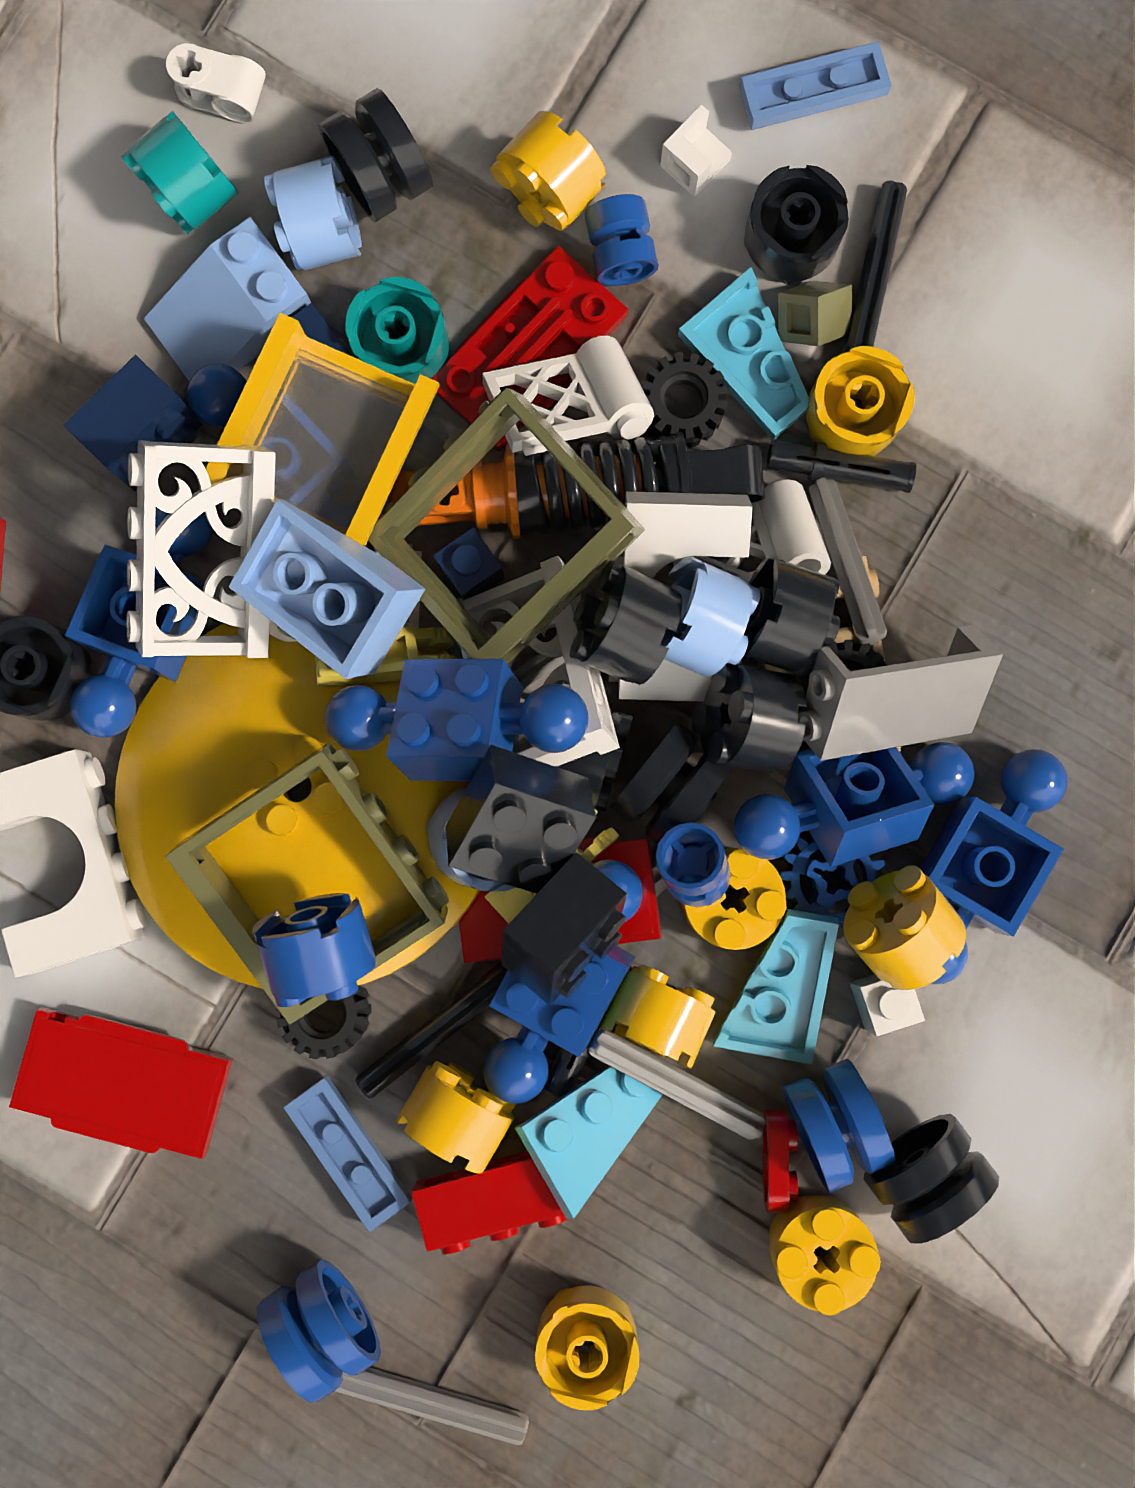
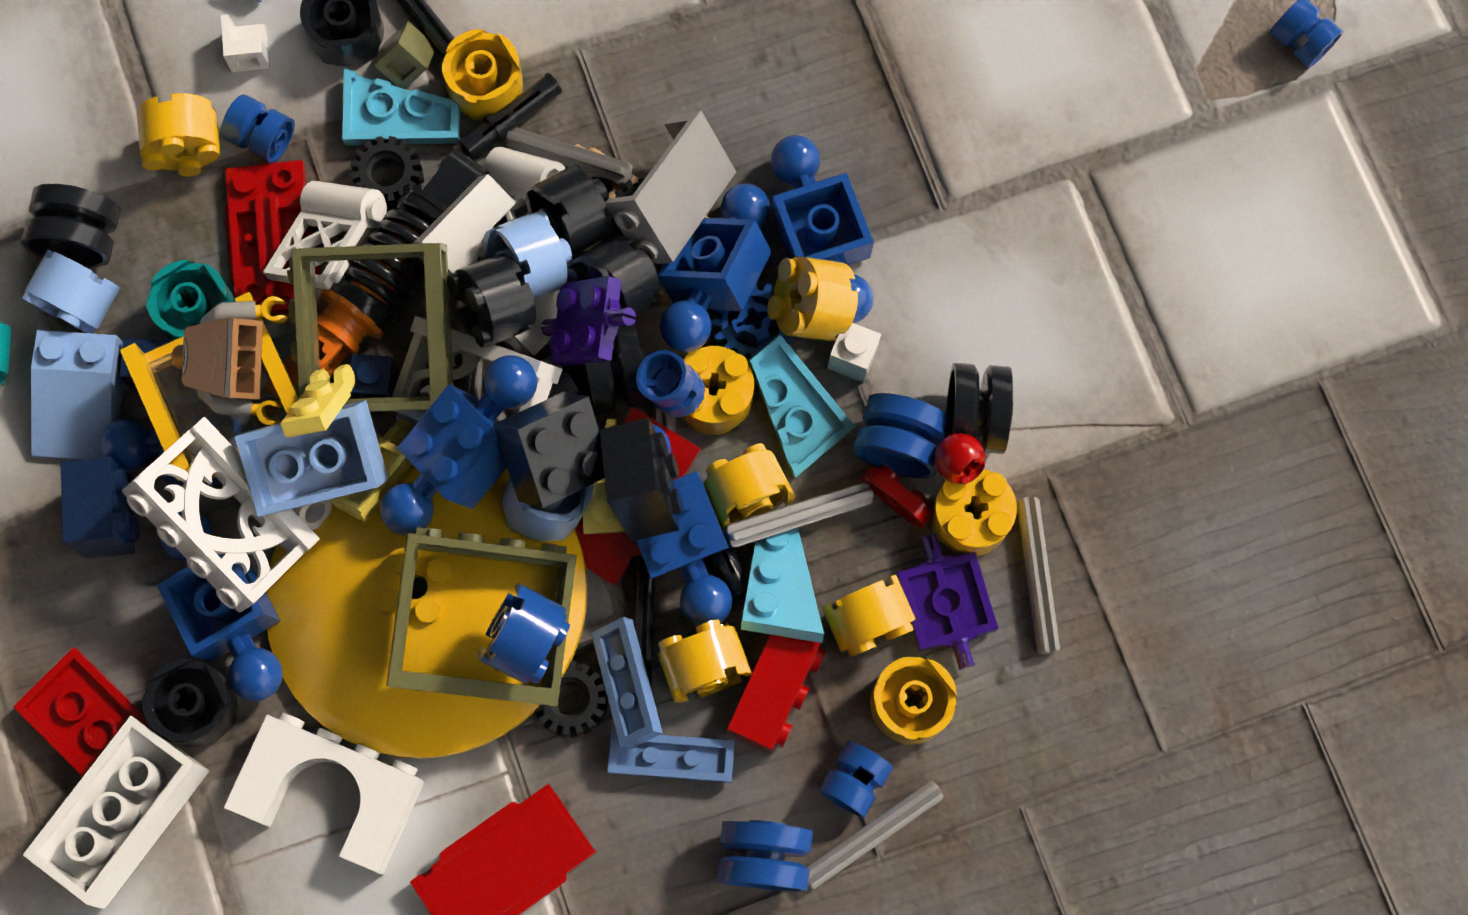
camera: 55 degrees left, 10 degrees down
none -> medium nougat torso [171,296,288,425]
none -> light yellow hinge [280,364,355,438]
none -> dark purple plate [541,276,636,366]
none -> medium blue plate [591,617,663,749]
none -> blue wheel [818,740,894,819]
none -> yellow brick [821,574,916,657]
none -> dark purple plate [897,533,998,670]
none -> red piece [934,433,986,484]
none -> light grey axle [1017,497,1060,655]

